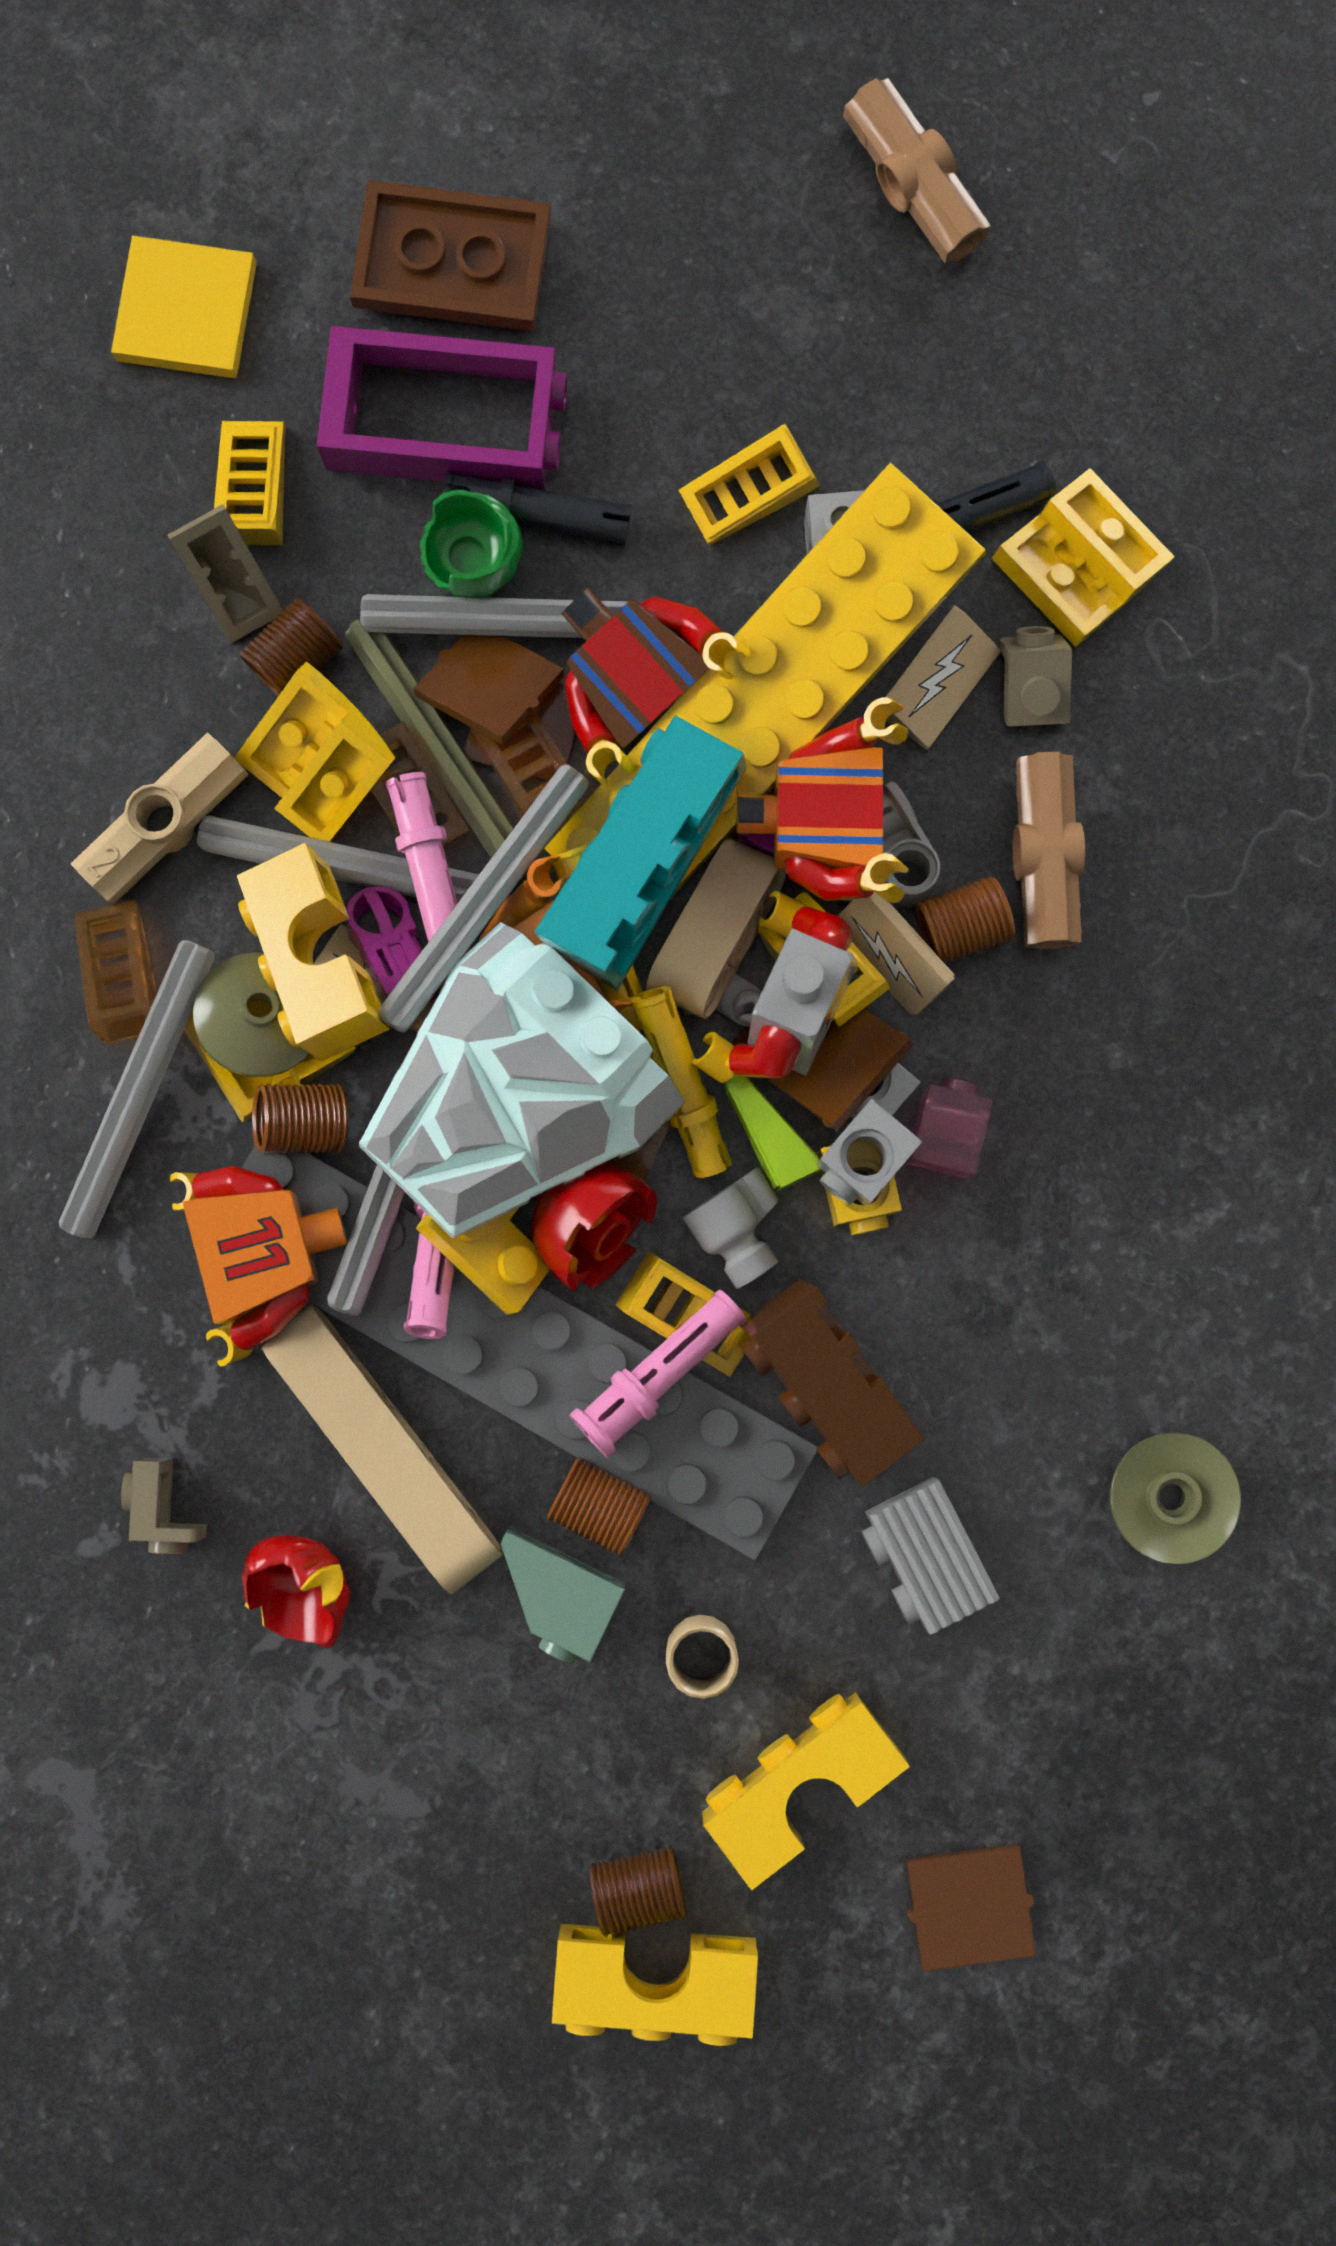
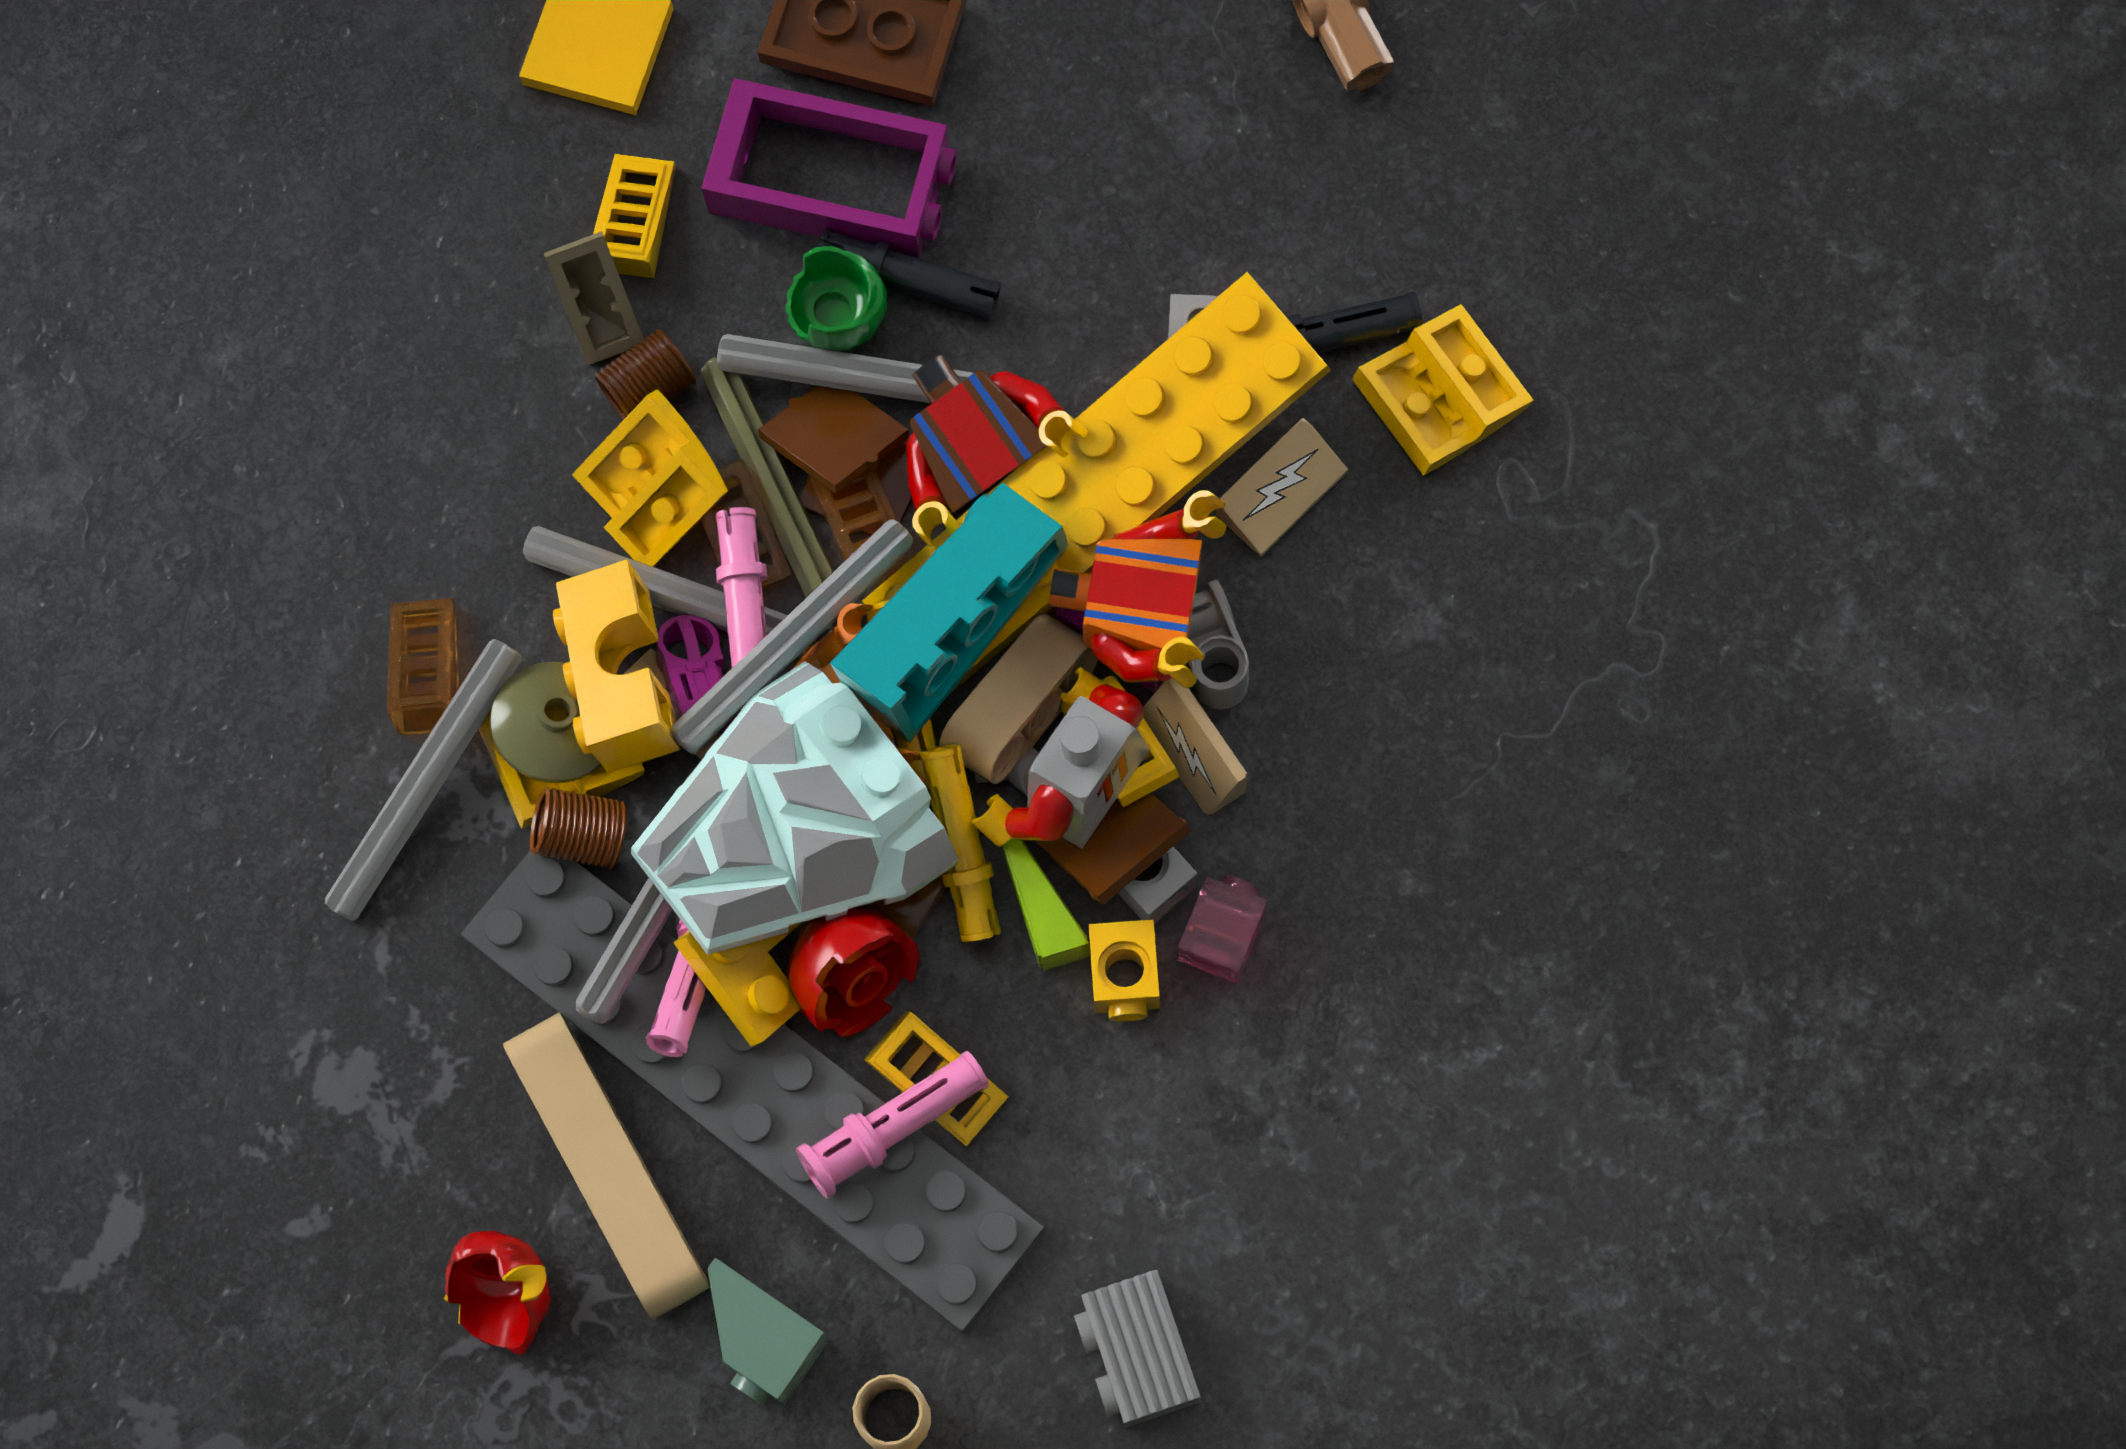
camera: 15 degrees right, 10 degrees down
tan piece [71,732,249,905] -> none
dark tan bracket [121,1458,207,1554] -> none
orange torso [170,1166,348,1366] -> none
dark orange piece [547,1457,651,1557] -> none
yellow slope [679,424,820,546] -> none
light grey piece [682,1167,779,1289] -> none
reddish brown wedge [739,1278,925,1487] -> none
light grey brick [816,1099,922,1206] -> none
dark orange piece [915,875,1015,964] -> none
dark tan bracket [1000,626,1072,727] -> none
medium nougat piece [1013,752,1085,949] -> none
olive dish [1110,1433,1241,1564] -> none

